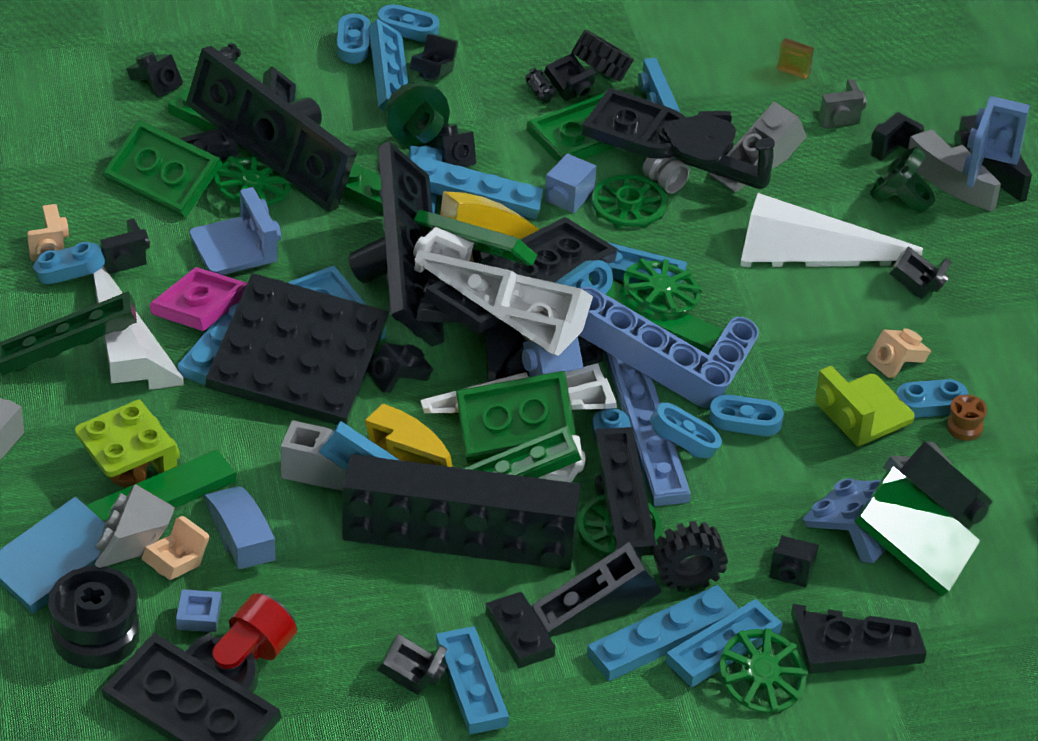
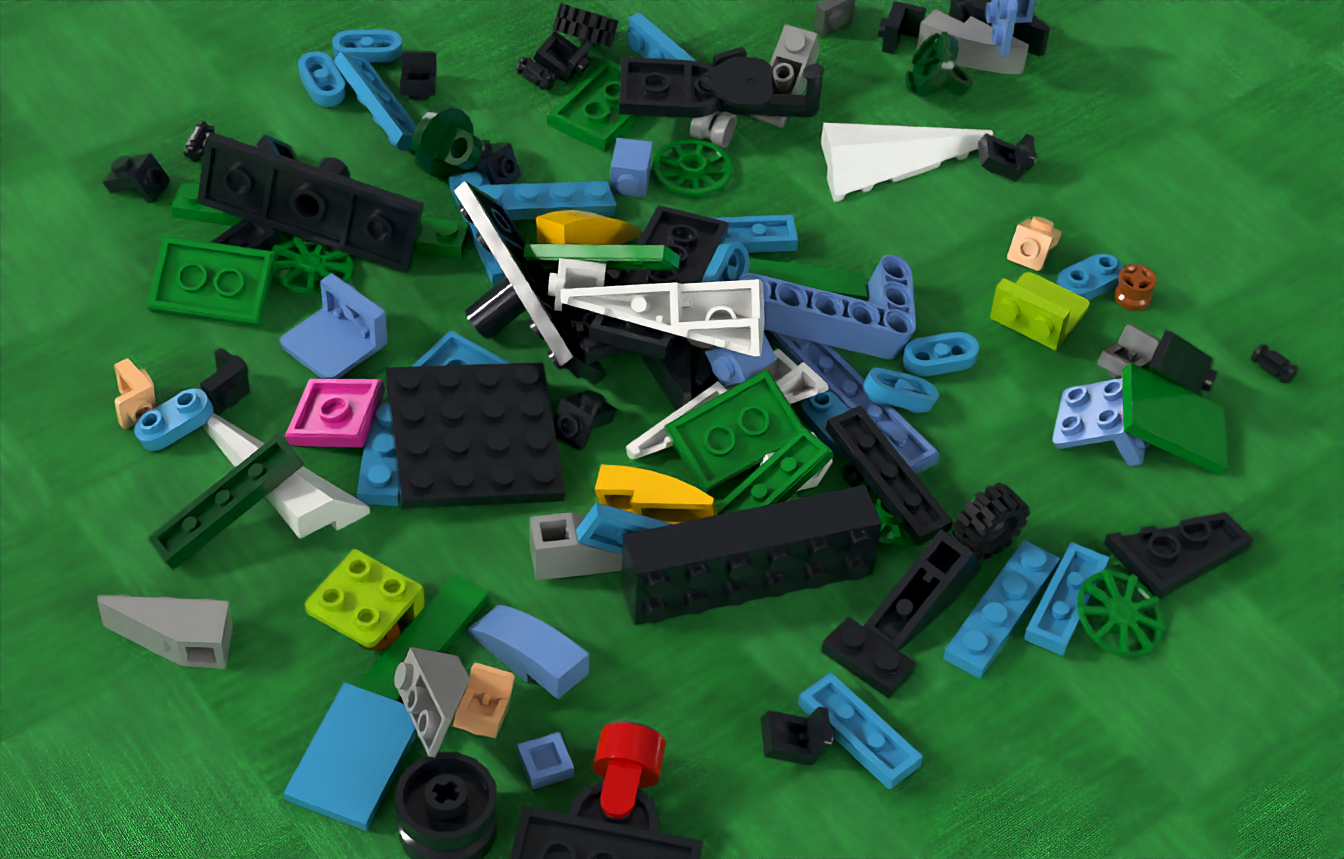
camera: 25 degrees left, 5 degrees up
green wheel [623,258,702,314] -> none
black bracket [769,535,819,587] -> none

